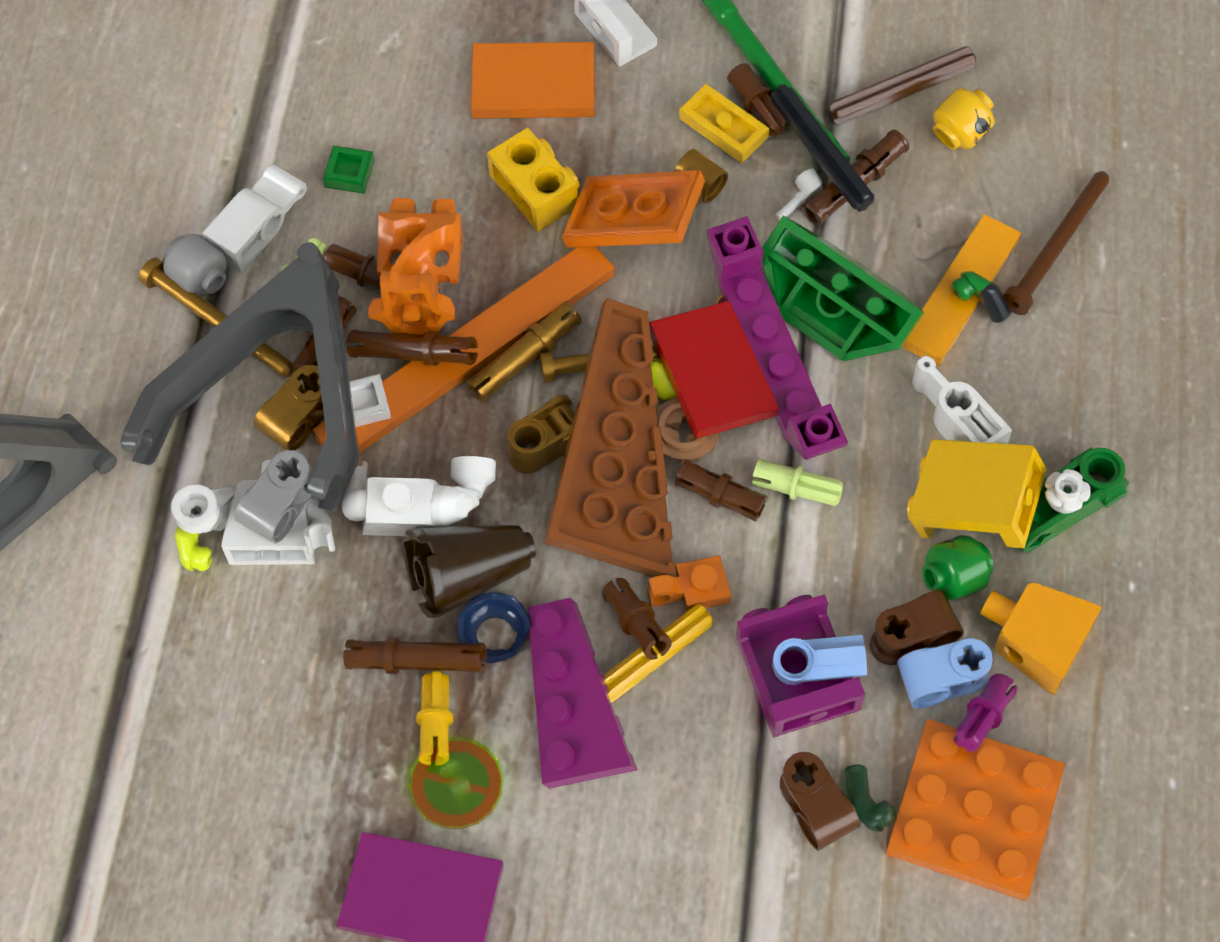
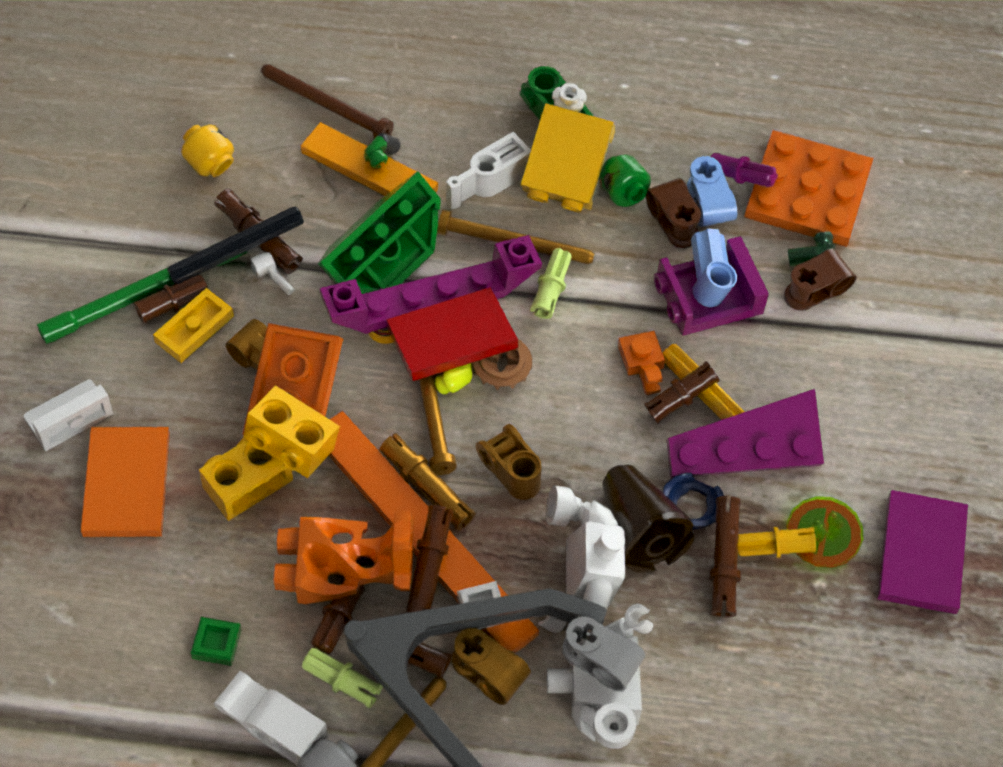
camera: 95 degrees left, 5 degrees down
neon yellow arm [175,526,212,572] -> none
dark orange wing [543,298,677,577] -> none
reddish brown pin [674,459,768,522] -> none
axle [827,46,976,125] -> none
light orange torso [980,582,1102,695] -> none
none -> yellow brick [243,385,340,479]
none -> pearl gold bar [437,209,595,264]

